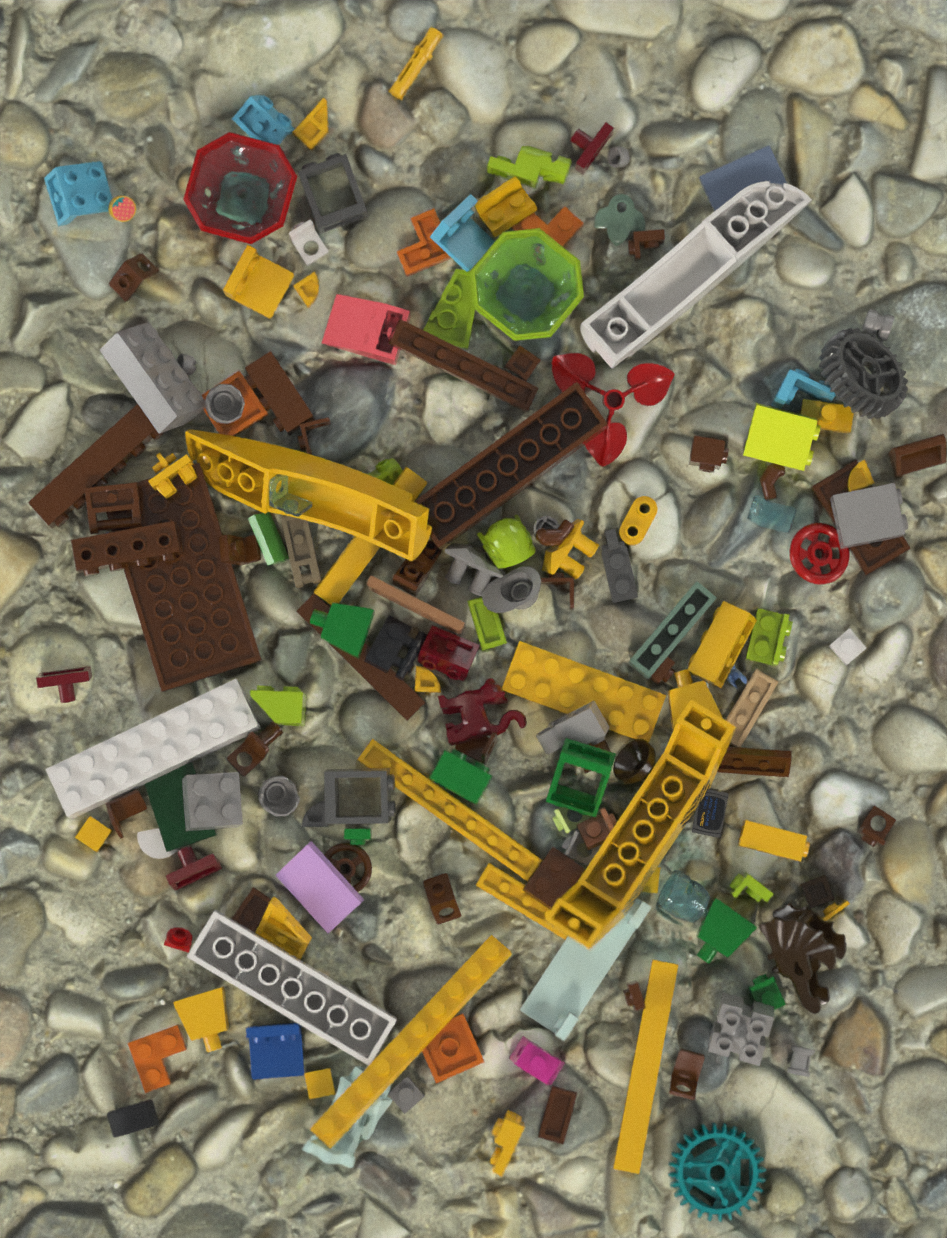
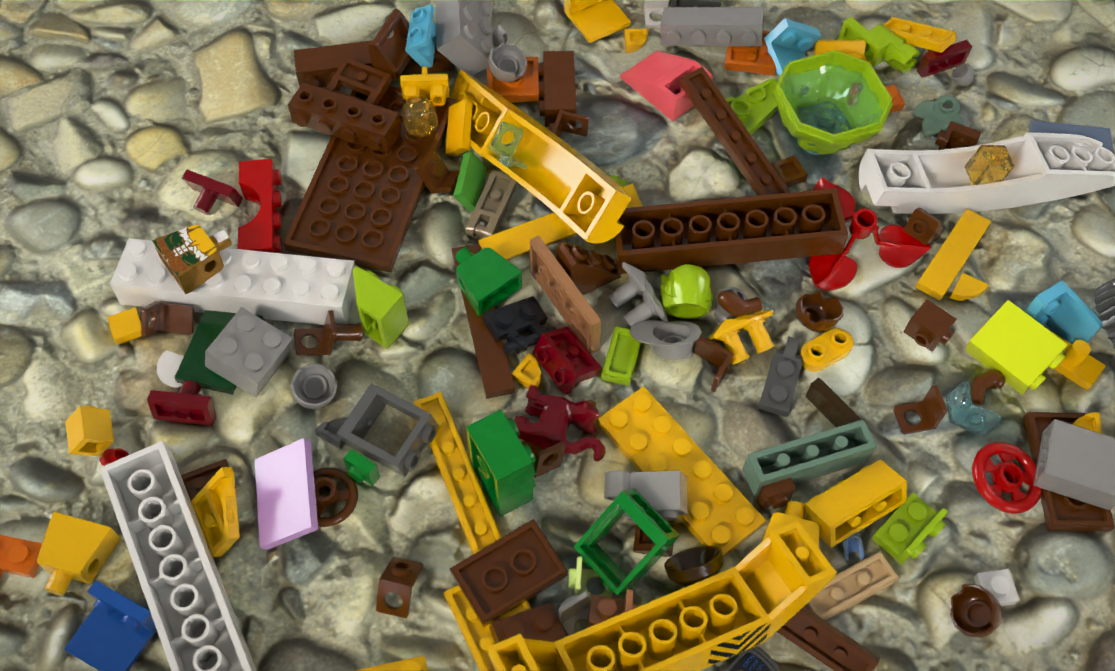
camera: 25 degrees right, 25 degrees down
none -> yellow brick [65,405,114,457]
none -> torso [152,225,232,295]
none -> red arch [237,158,282,253]
none -> reddish brown tile [369,9,412,80]
none -> clear yellow head [402,97,438,137]
none -> medium azure bracket [405,4,436,68]
none -> yellow tile [445,99,473,158]
none -> reddish brown tile [450,519,569,627]
none -> light grey brick [660,7,764,46]
none -> reddish brown hair [795,291,844,333]
none -> dark brown tile [805,377,862,427]
none -> yellow tile [883,17,957,53]
none -> reddish brown bracket [893,385,947,434]
none -> reddish brown bracket [903,208,945,245]
none -> yellow tile [915,209,992,301]
none -> yellow tile [949,272,989,301]
none -> reddish brown hair [950,584,1003,638]
none -> clear yellow brick [964,145,1015,185]

